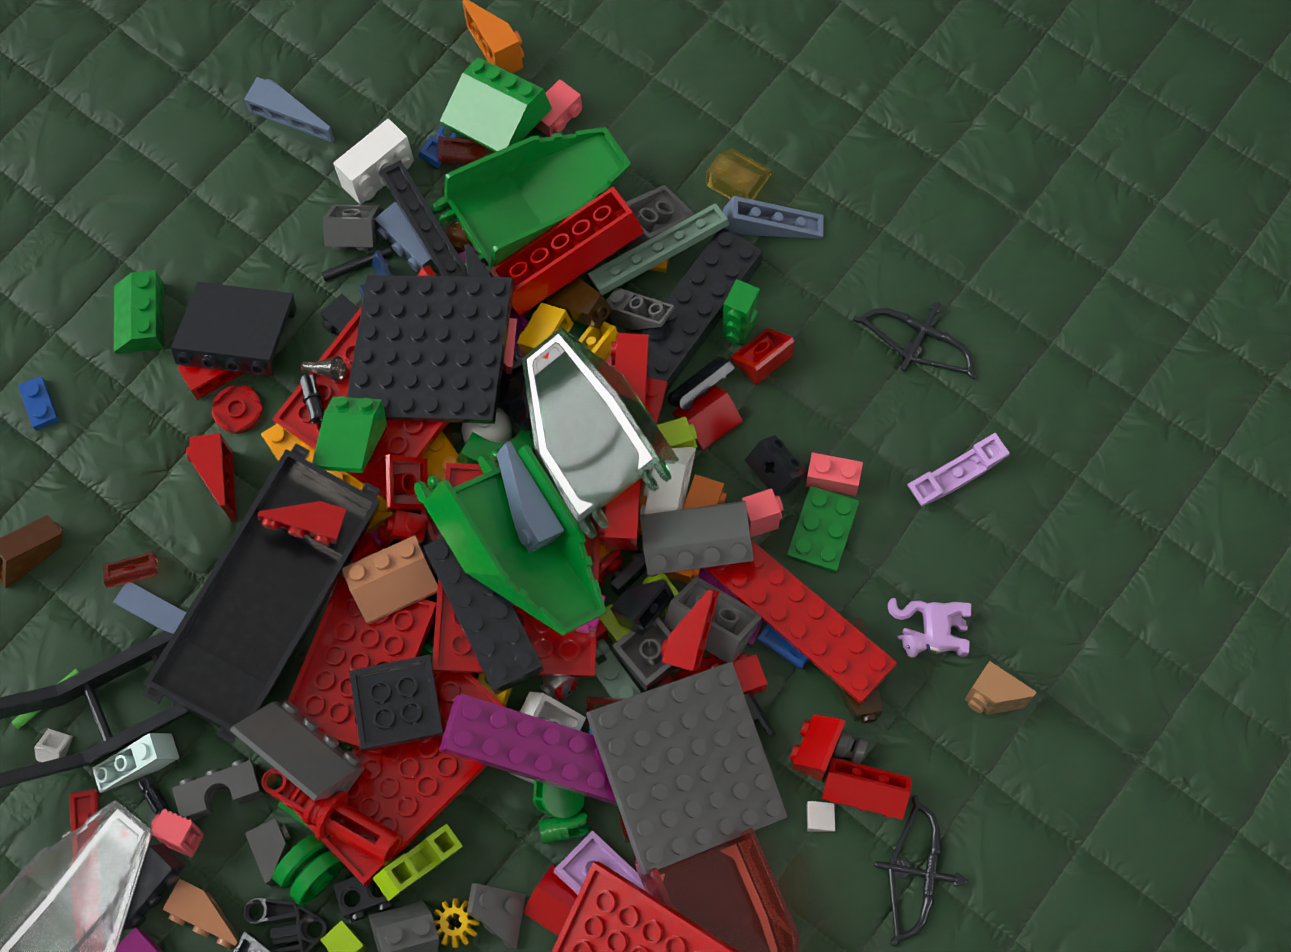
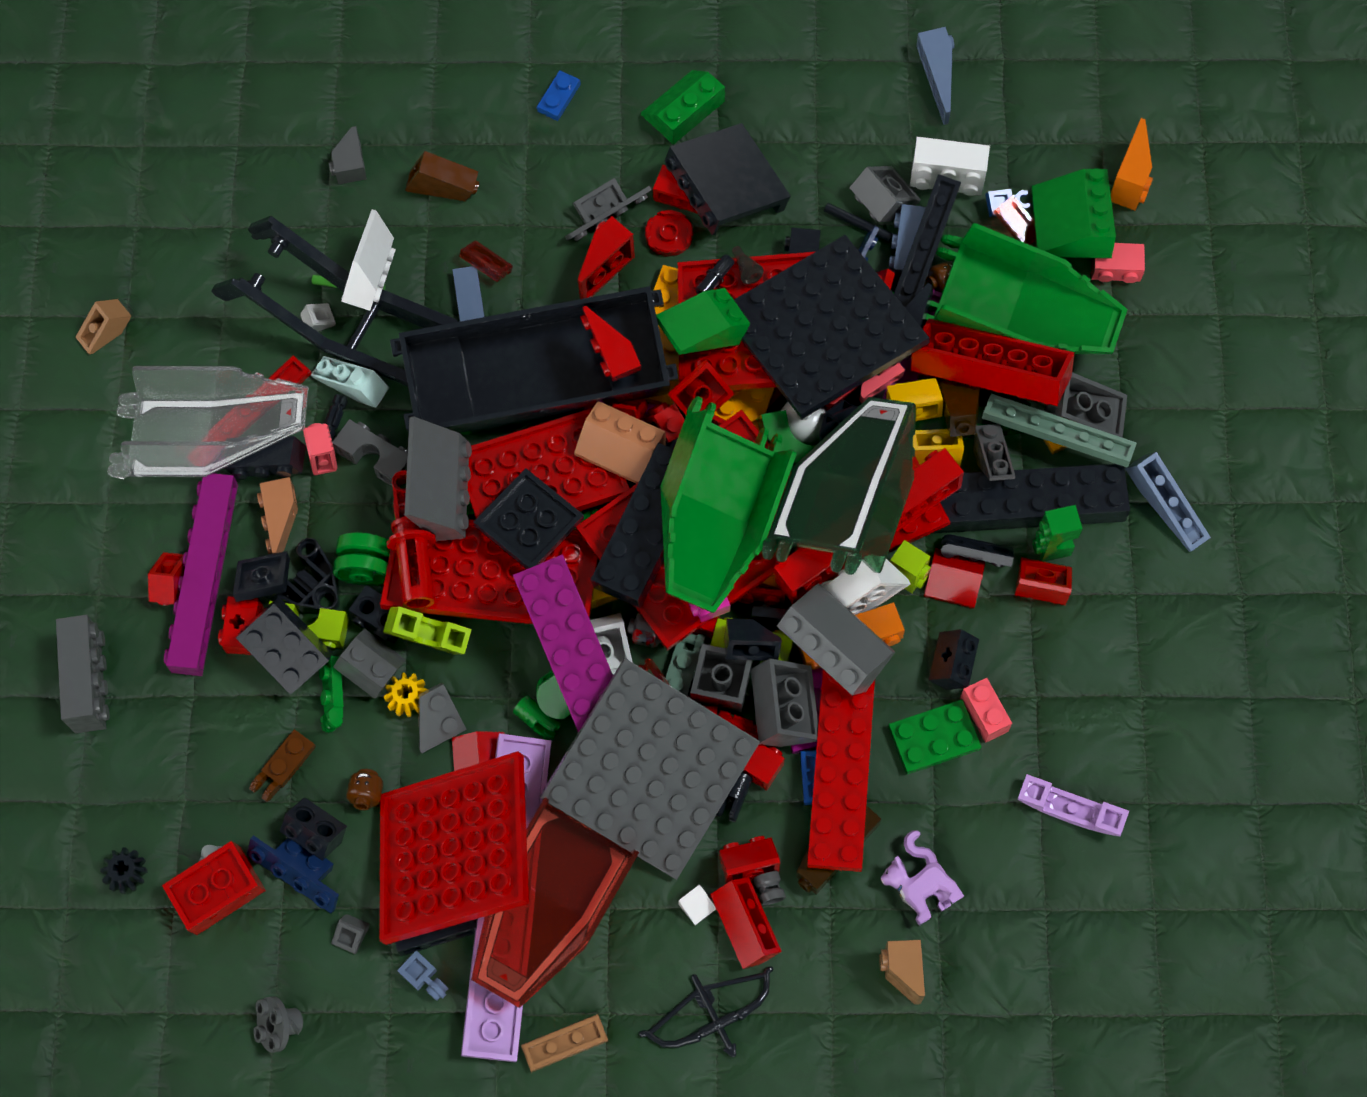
camera: 50 degrees right, 0 degrees up
dark grey slope [245,818,292,887] -> none
sand blue slope [496,441,564,553] -> none
red slope [661,590,720,671] -> none
clear yellow slope [706,148,772,200] -> none
coral brick [742,489,783,537] -> none
black piece [853,302,977,379] -> none
none -> white slope [341,209,396,311]
none -> dark grey bracket [565,178,652,241]

